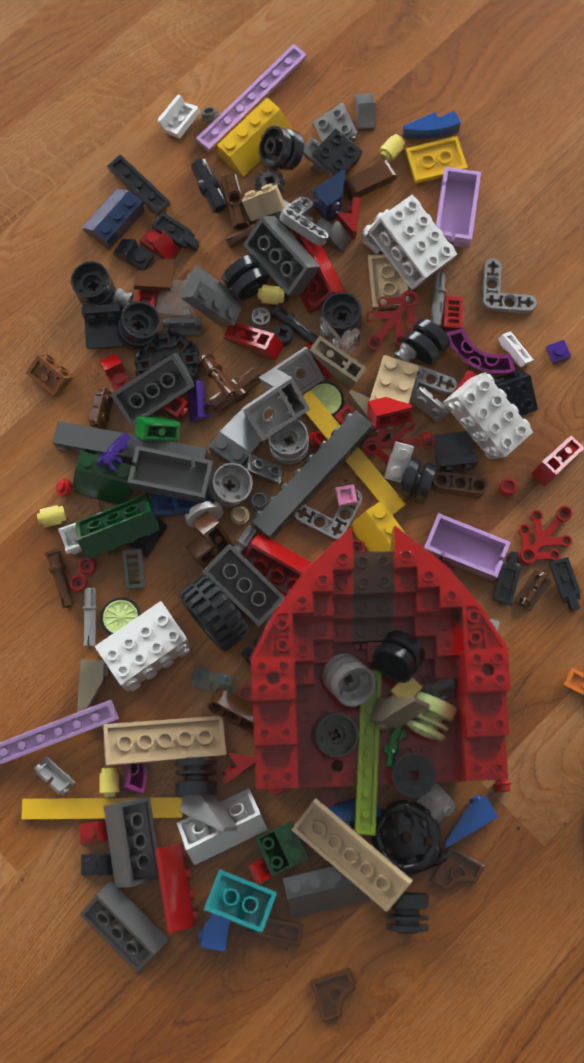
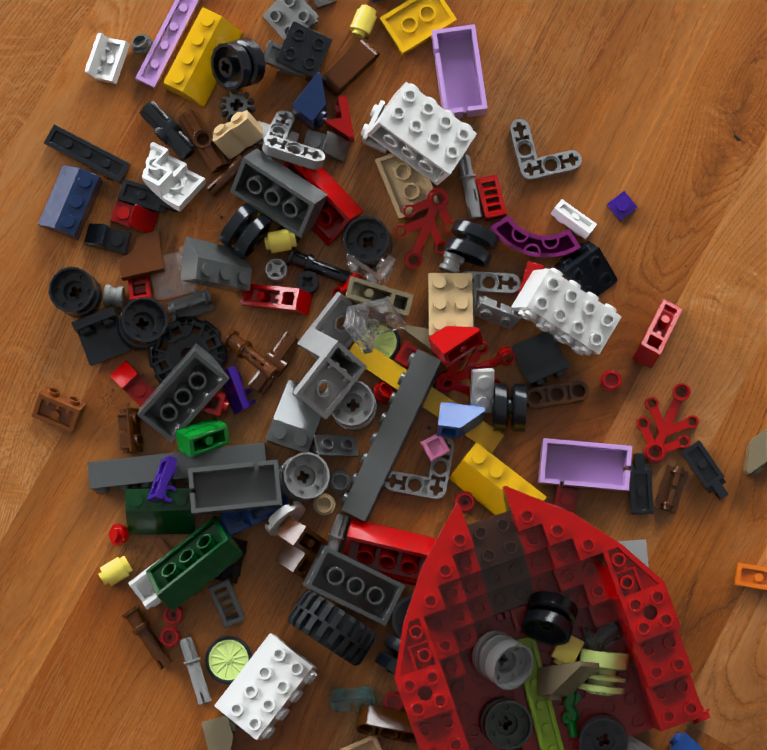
camera: 15 degrees left, 5 degrees up
none -> white slope [142,142,206,212]
none -> clear bracket [344,298,406,354]
none -> slope [437,402,485,439]

